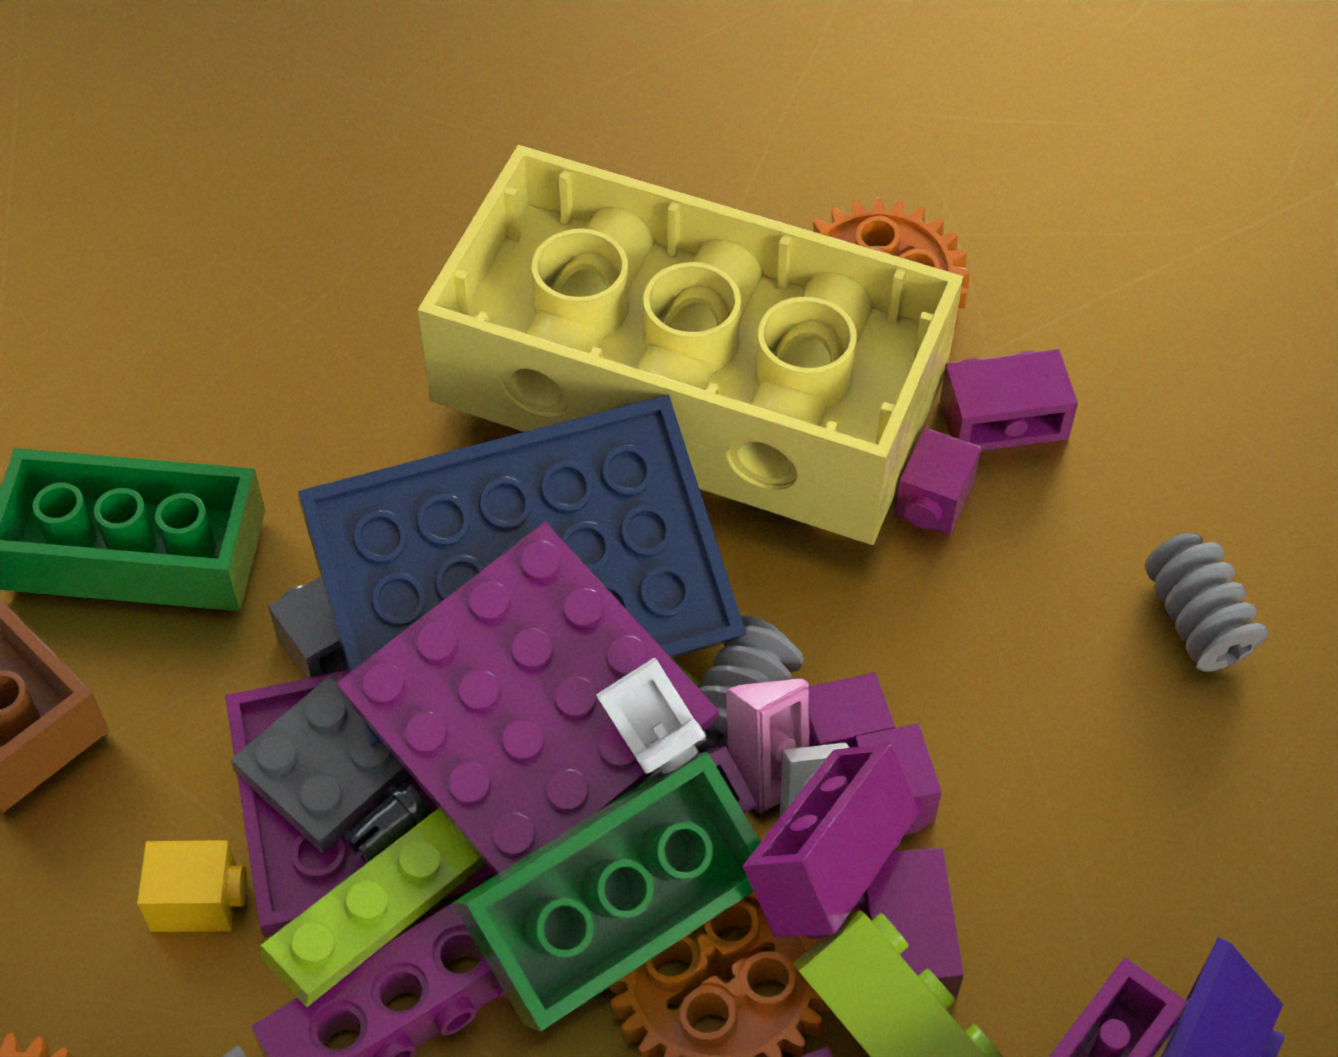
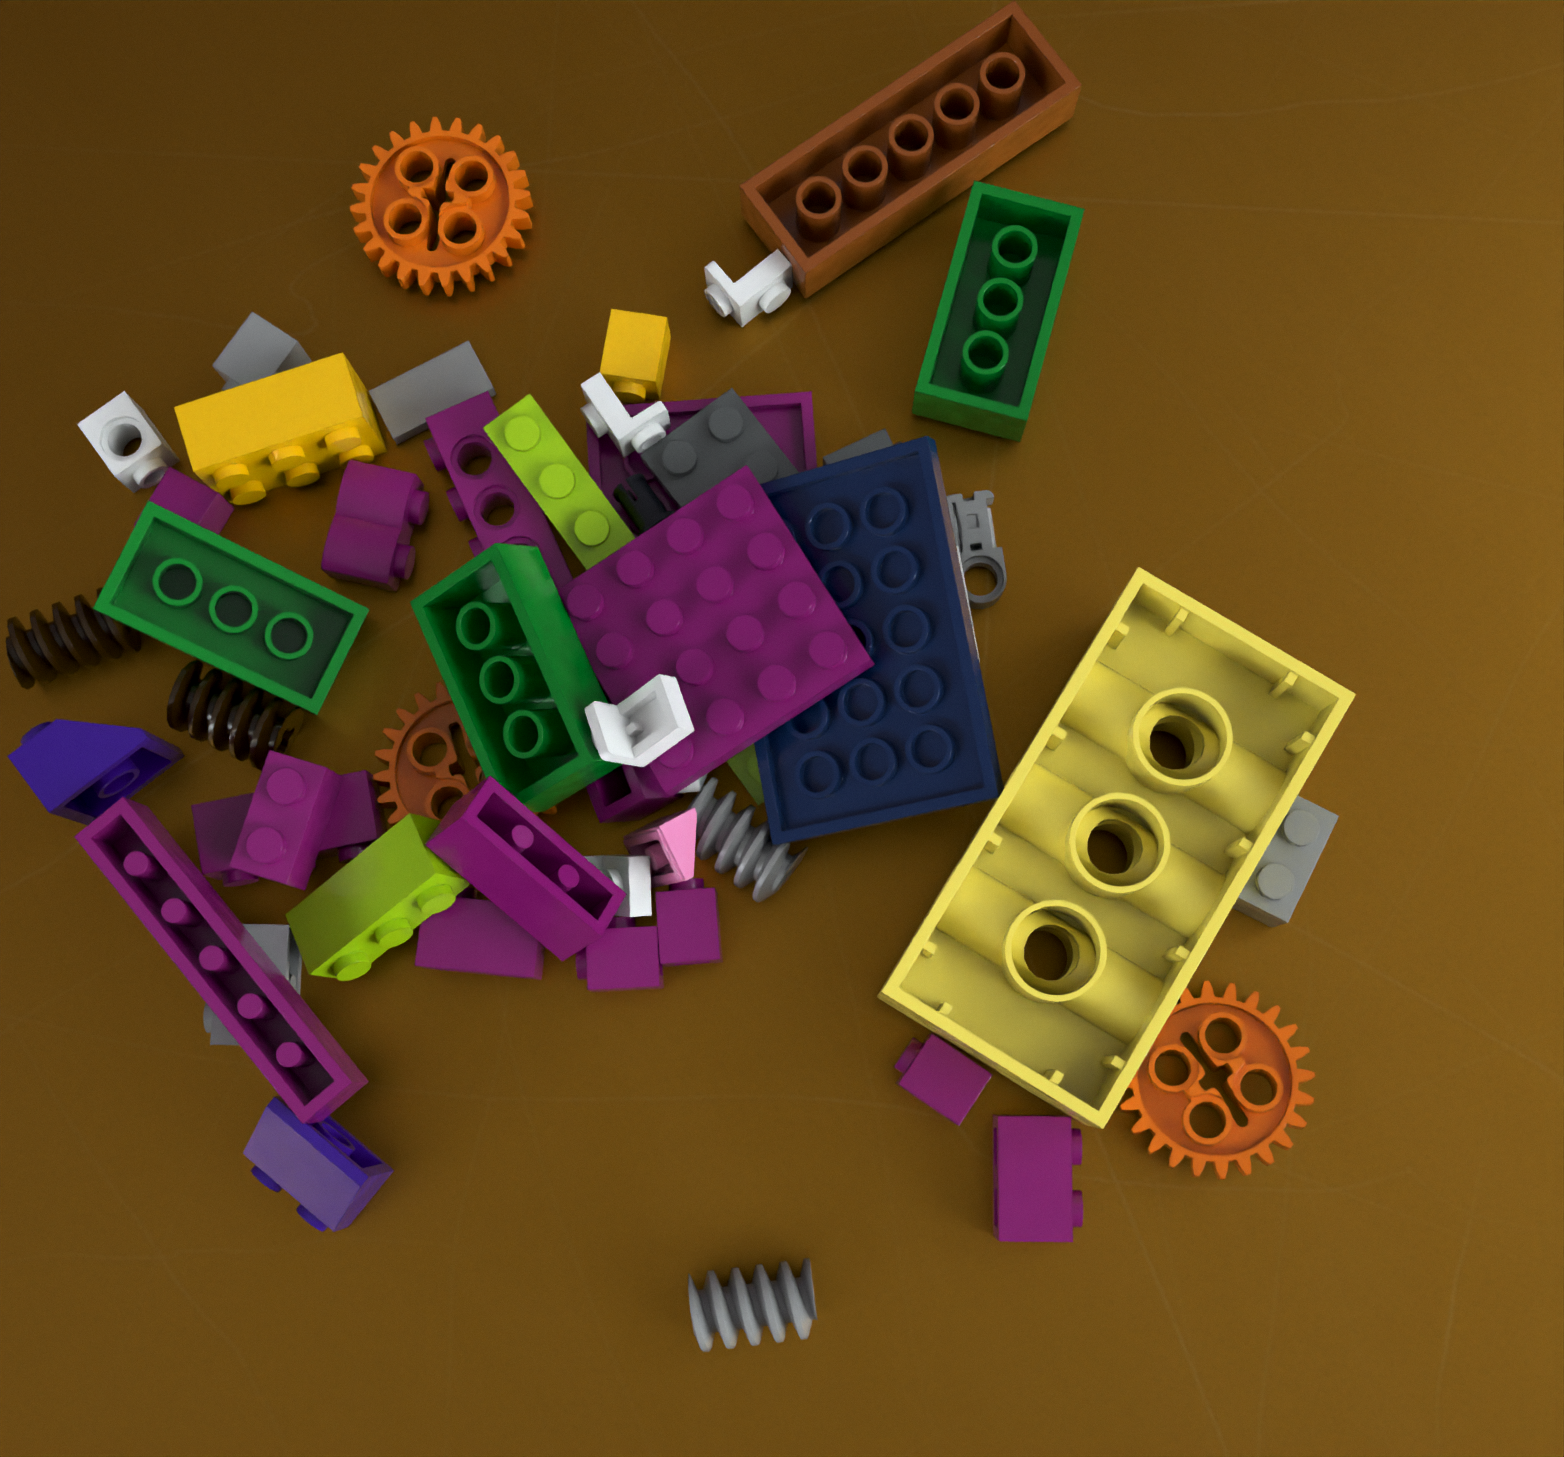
camera: 105 degrees right, 25 degrees up
none -> white bracket [580,372,671,457]
none -> white bracket [704,249,793,327]

